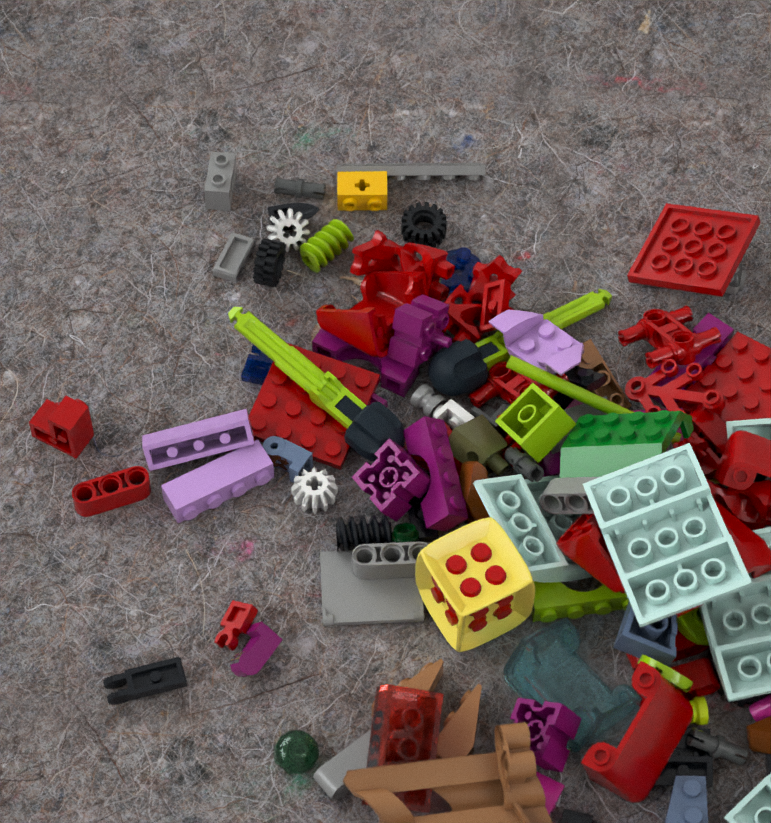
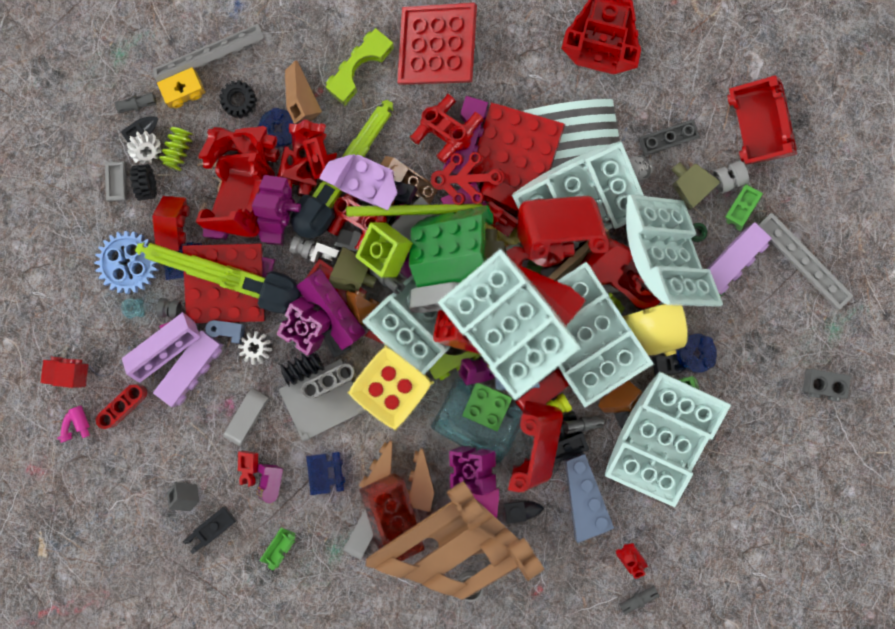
camera: 20 degrees left, 30 degrees up
light grey brick [204,152,237,211] -> none
clear green hair [273,729,319,774] -> none
dark green plate [392,523,419,543] -> none
lime tile [637,654,693,692] -> none
none -> dark pink plant [57,405,90,443]
none -> light blue gear [94,231,159,294]
none -> clear light blue brick [121,298,145,319]
none -> red brick [152,196,190,251]
none -> dark grey wheel [156,298,181,319]
none -> dark grey panel [167,482,199,511]
none -> light grey beam [223,388,269,446]
none -> bright green hinge [259,527,296,570]
none -> medium nougat slope [285,61,322,124]
none -> clear blue plate [306,452,345,495]
none -> lime arch [326,28,394,106]
none -> magenta leg [459,358,495,385]
none -> bright green hinge [462,383,513,432]

